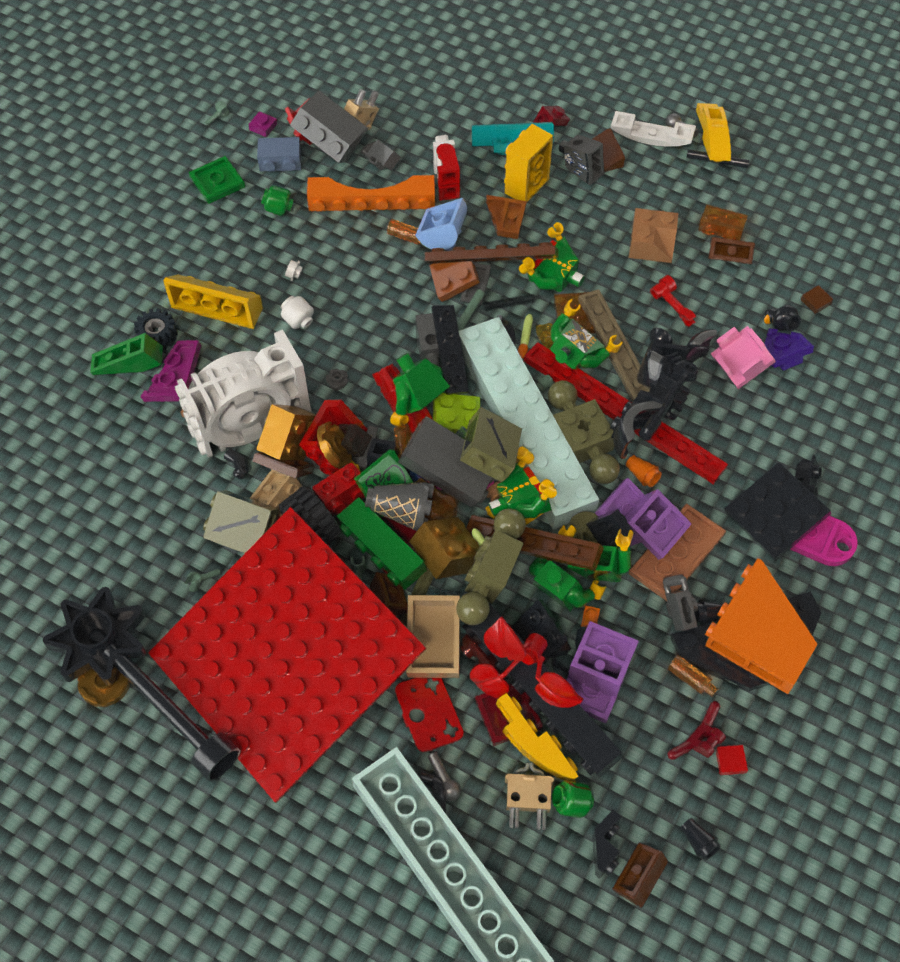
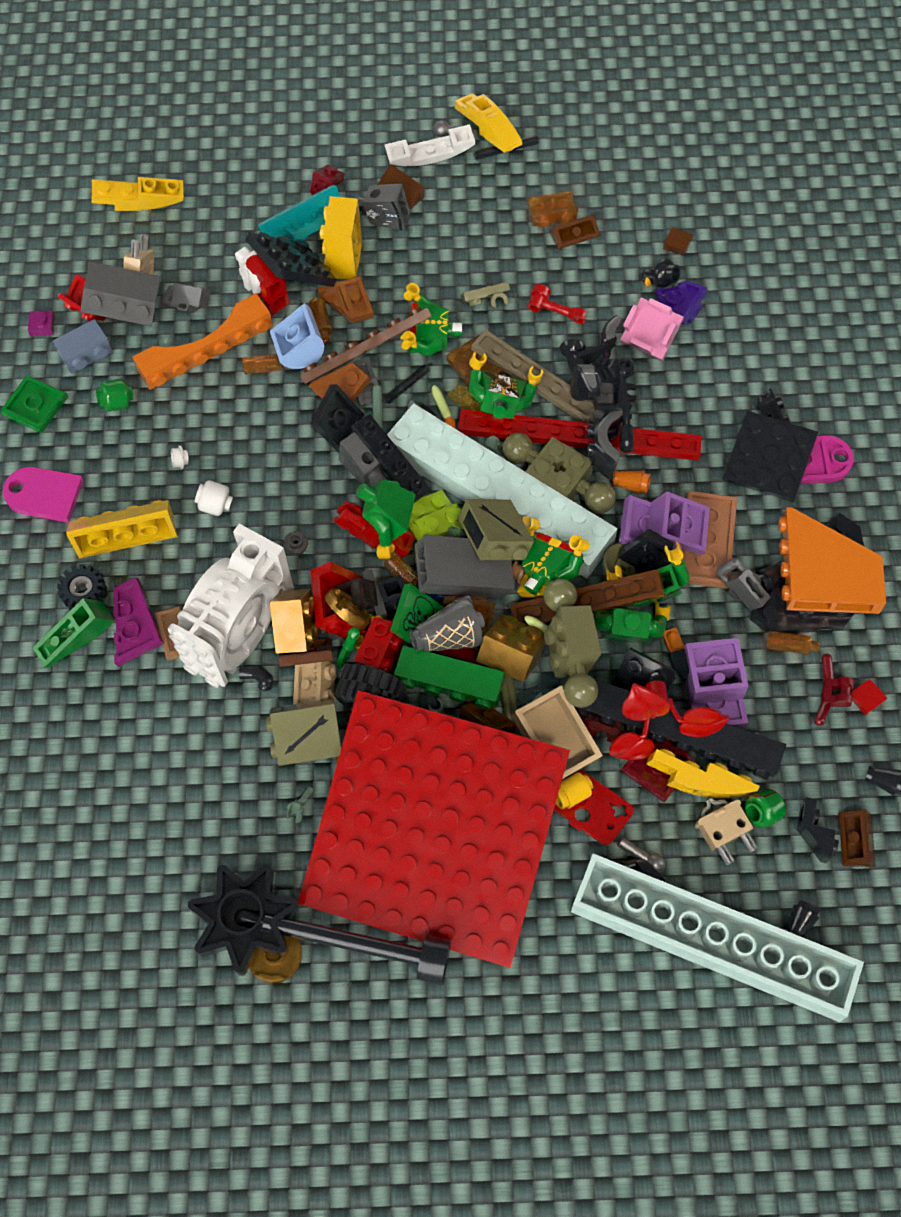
camera: 30 degrees left, 5 degrees up
medium nougat slope [629,208,678,263] -> none
none -> dark pink tile [3,467,84,523]
none -> yellow slope [92,177,184,211]
none -> black plate [246,232,337,287]
none -> clear orange cylinder [309,297,332,343]
none -> black tile [310,384,364,453]
none -> green piece [336,627,360,669]
none -> olive plate [460,282,510,309]
none -> yellow brick [556,772,593,809]
none -> black cone [787,900,820,938]

